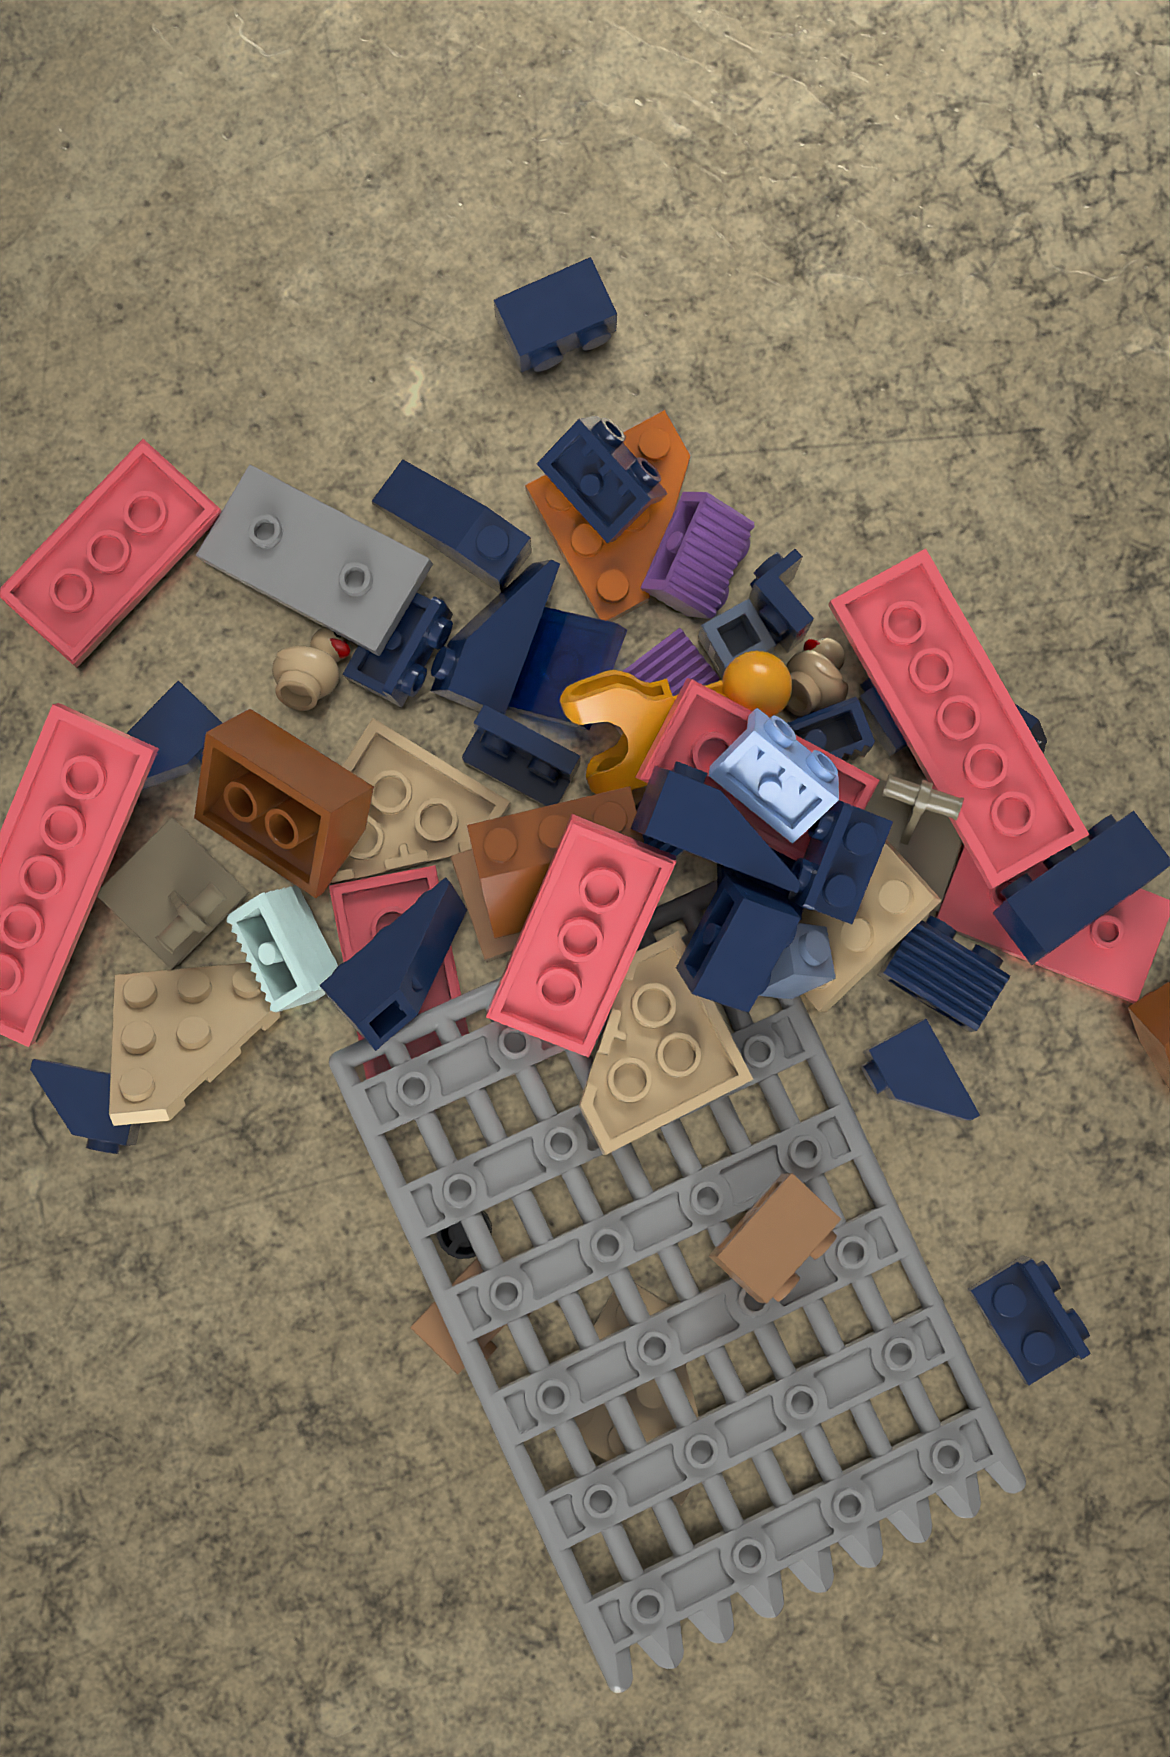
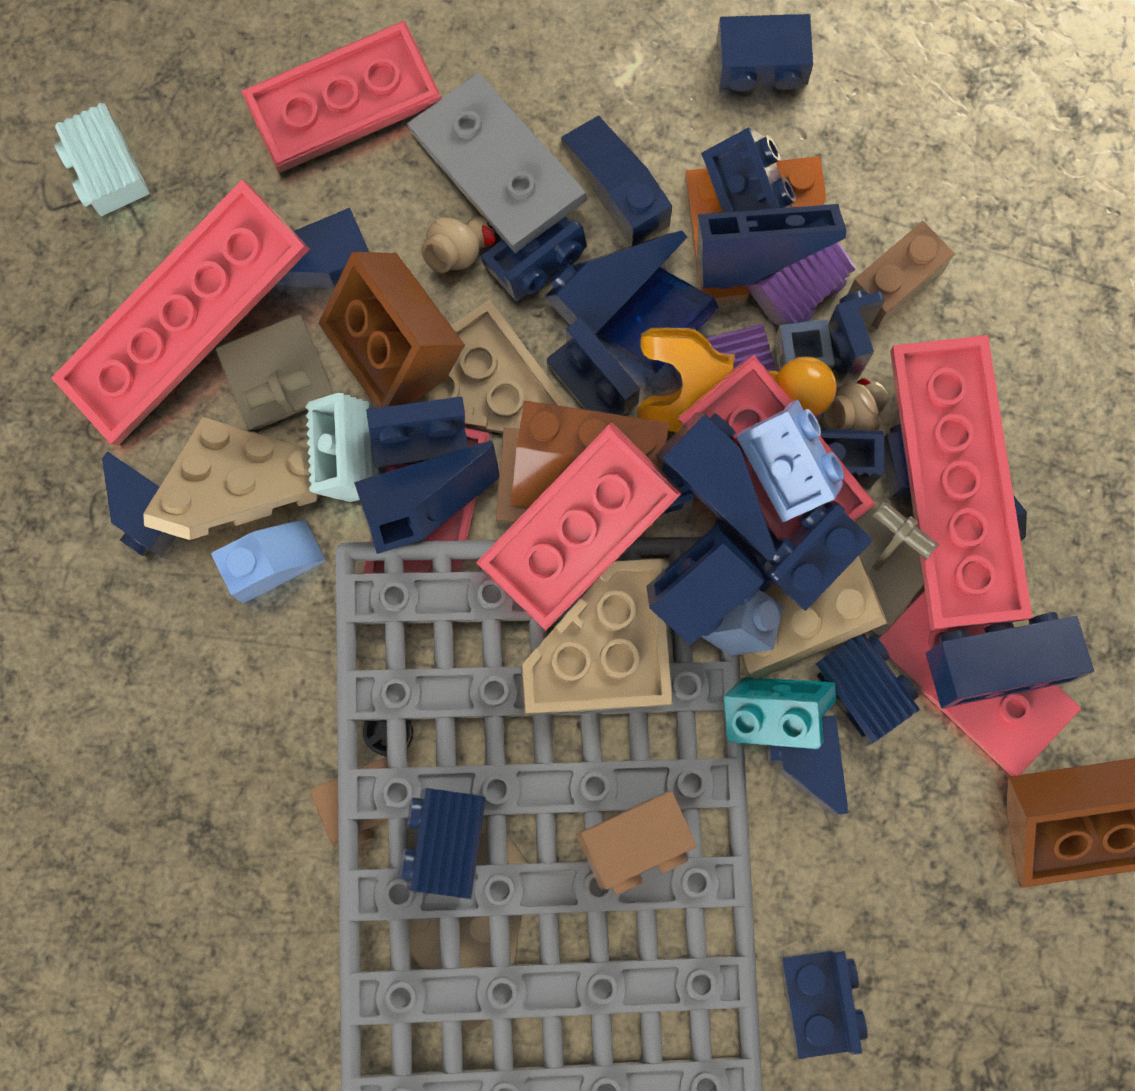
camera: 30 degrees right, 5 degrees down
none -> light blue slope [211,519,326,603]
none -> dark blue bracket [366,396,468,468]
none -> dark blue brick [399,788,486,899]
none -> dark blue slope [697,204,847,289]
none -> teal bracket [724,677,836,749]
none -> medium nougat brick [847,220,955,330]

